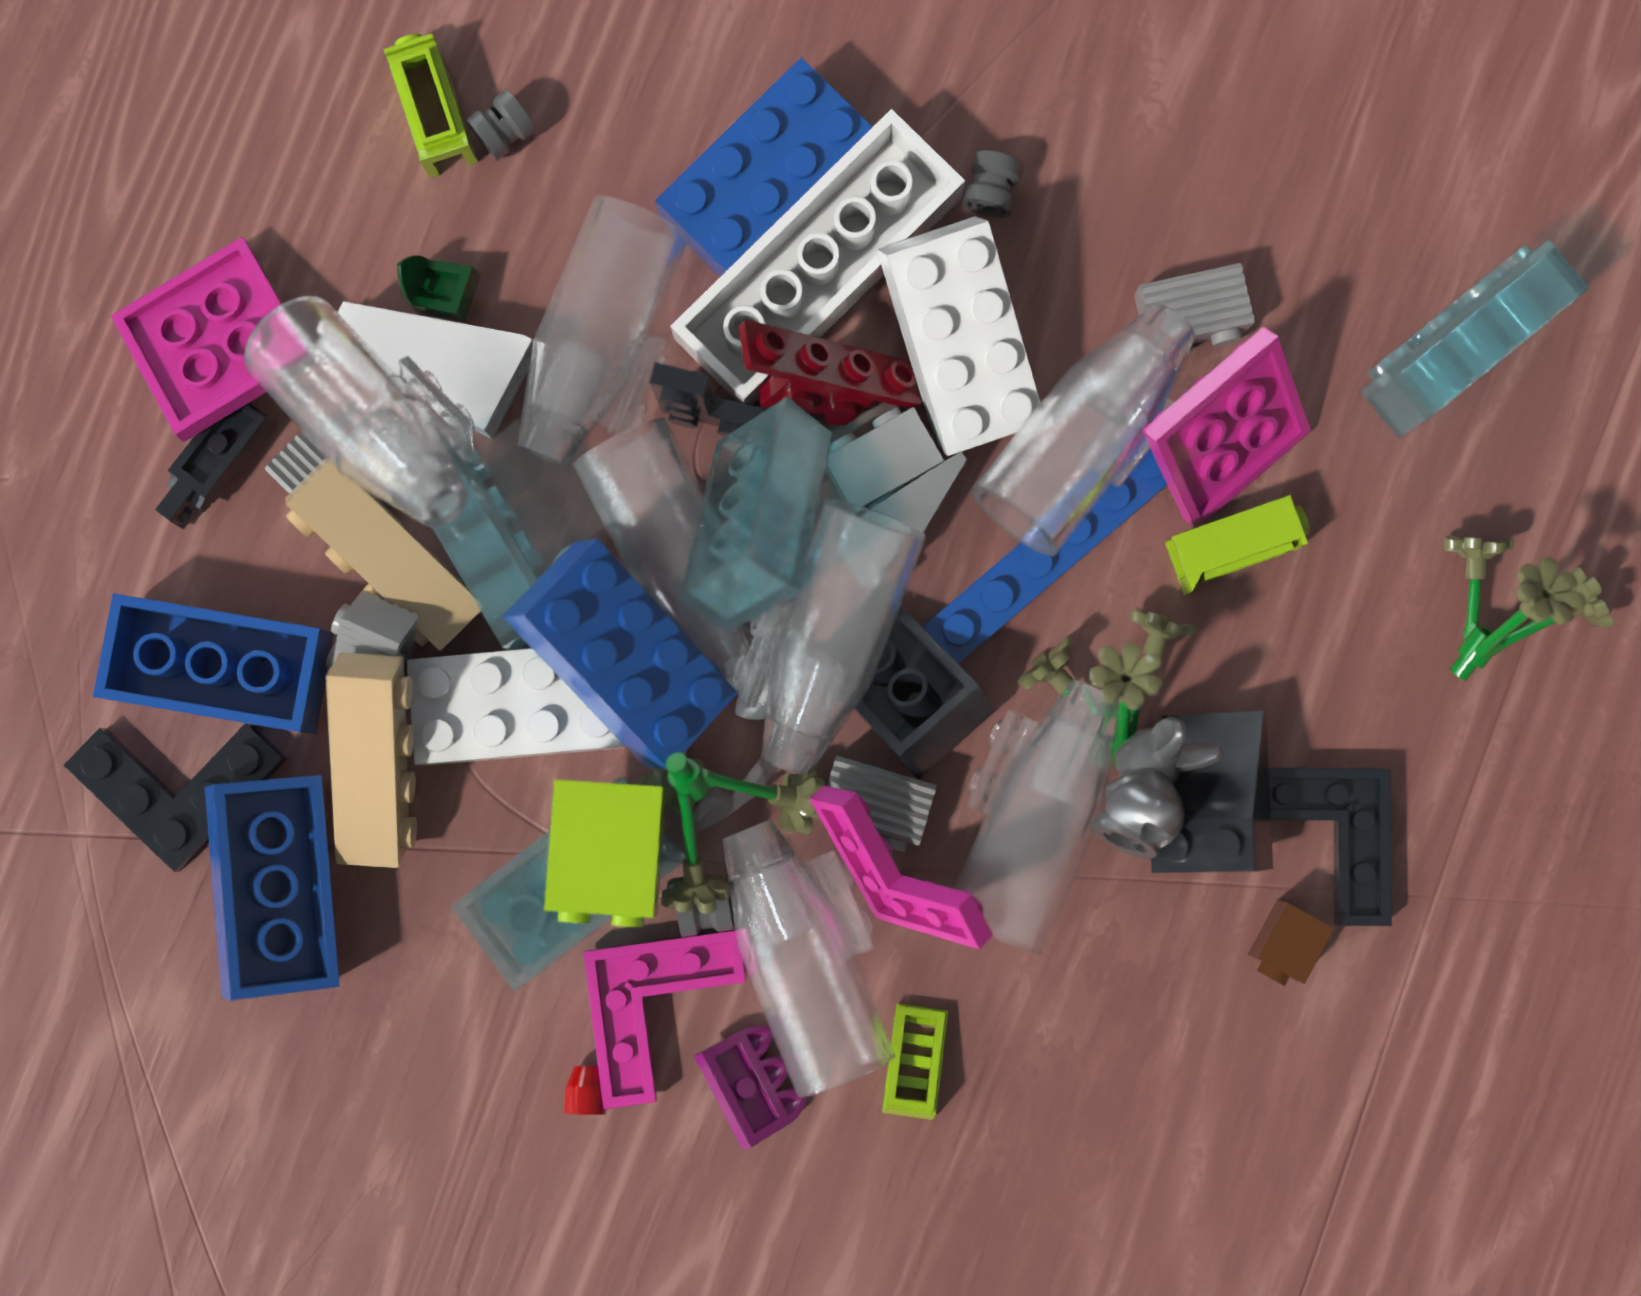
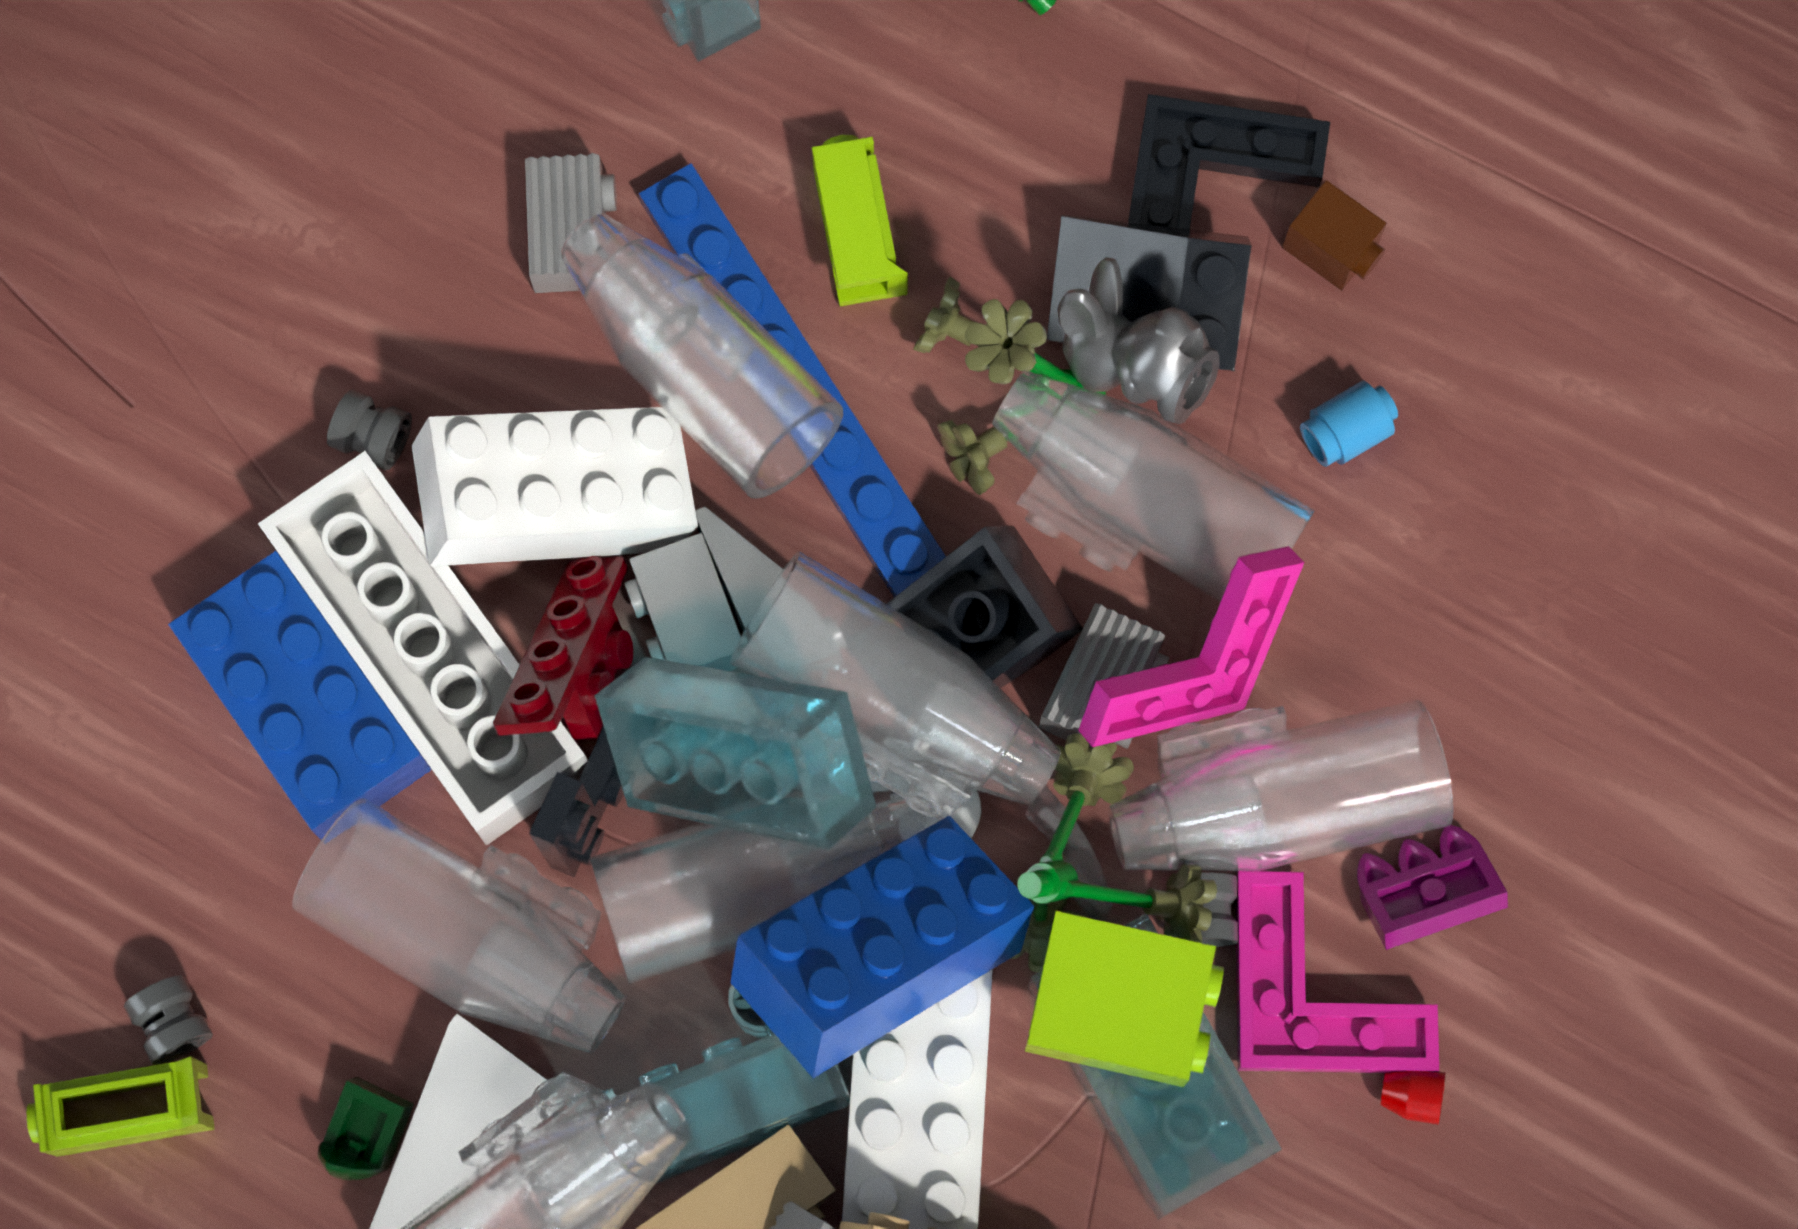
camera: 85 degrees left, 10 degrees down
lime slope [882,1003,948,1120] -> none
dark pink plate [1142,326,1311,528] -> none
none -> dark azure brick [1300,381,1398,467]

